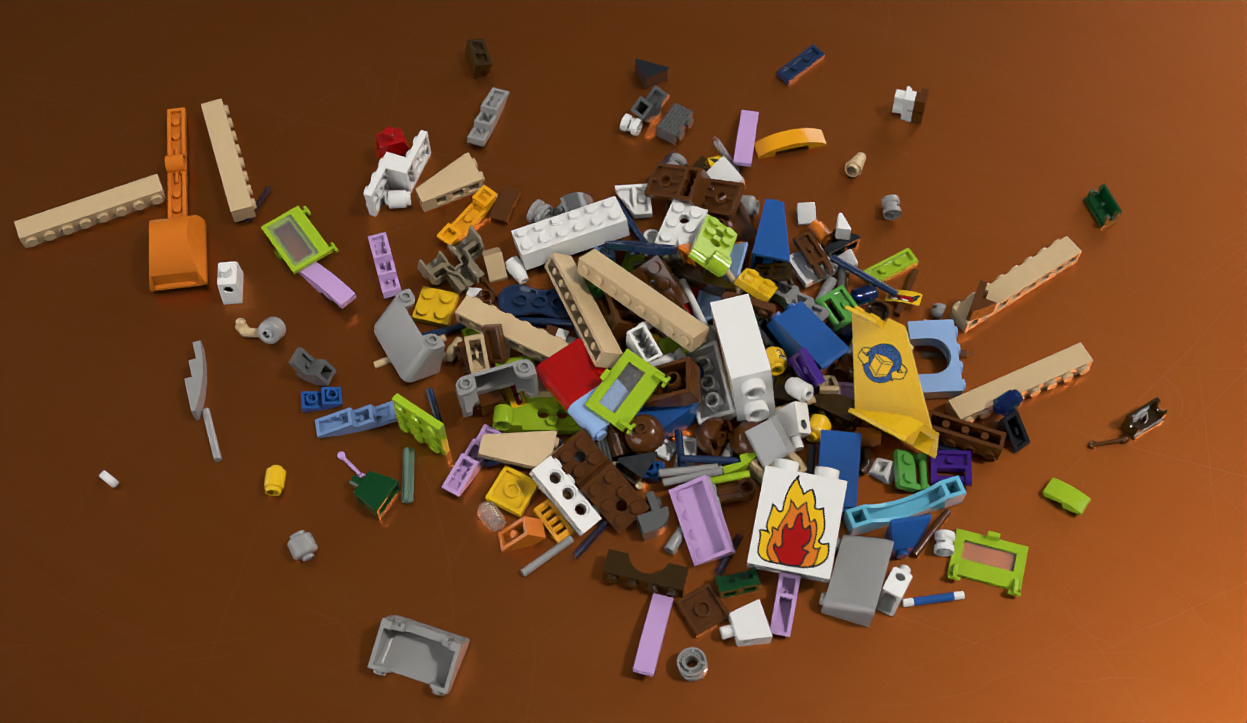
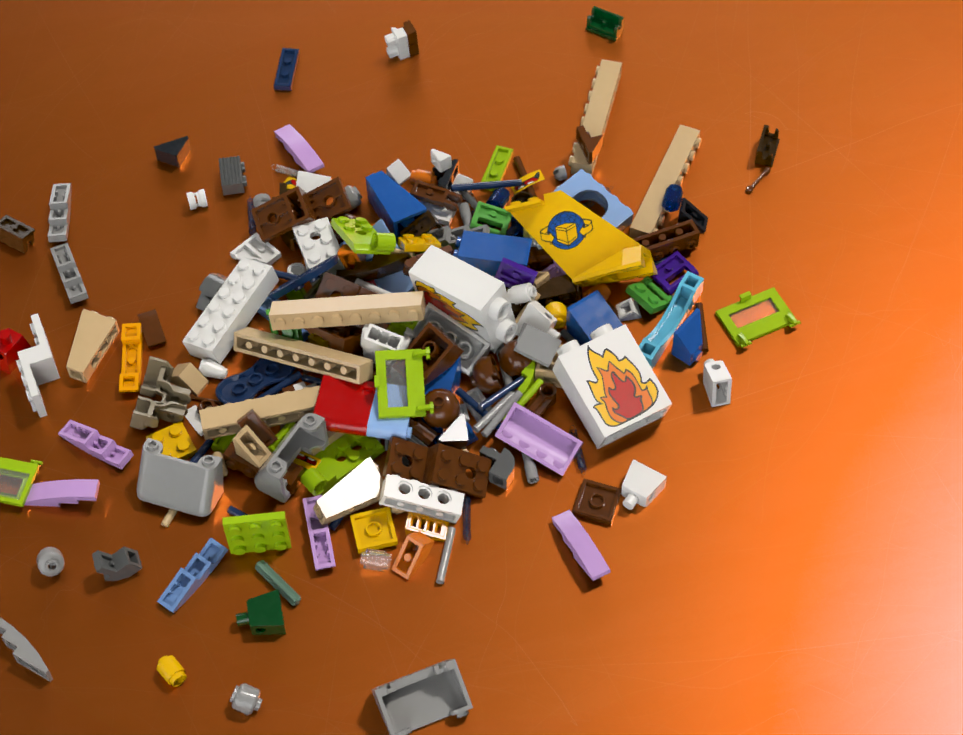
camera: 40 degrees left, 5 degrees down
light grey bar [202,408,222,462] -> none
tan arm [235,318,259,338] -> none
blue slope [301,387,342,412] -> none
lavender hinge [337,451,366,478] -> none
white brick [385,190,411,209] -> none
light grey wheel [526,199,553,224] -> none
dark brown arch [603,549,689,598] -> none
dark grey brick [630,85,670,123] -> none
light grey wheel [677,647,708,681] -> none
dark green hinge [714,567,761,599] -> none
reddish brown tile [730,202,757,242] -> none
light orange slope [754,128,826,159] -> none
lavender slope [770,572,801,637] -> none
light grey windscreen [819,535,894,627] -> none
tan cone [845,152,867,177] -> none
light grey wheel [881,195,902,220] -> none
blue bar [902,591,965,607] -> none
white wheel [934,530,955,556] -> none
lime slope [1043,477,1091,515] -> none
none -> light grey slope [48,183,72,242]

